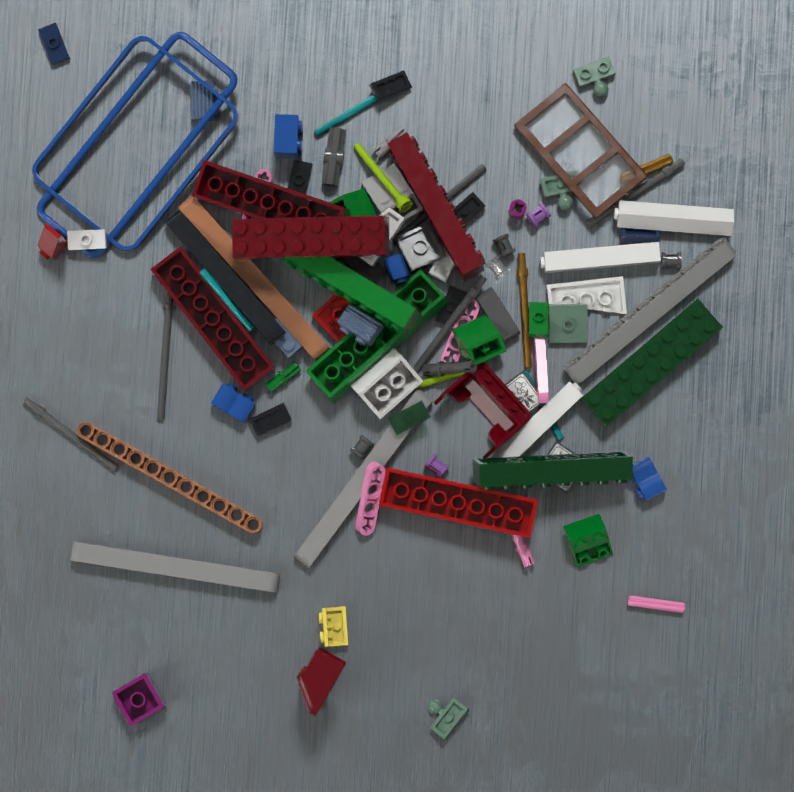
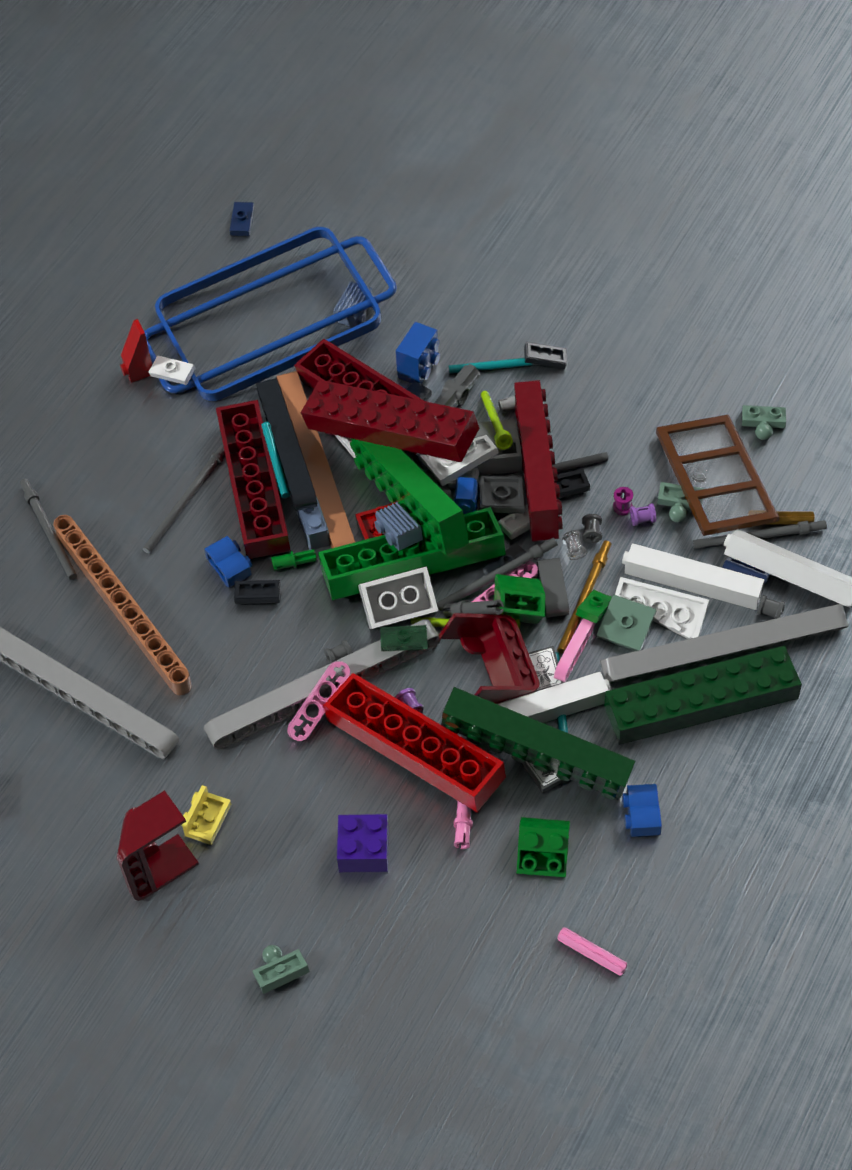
camera: 25 degrees right, 30 degrees down
none -> dark purple brick [337,814,389,872]

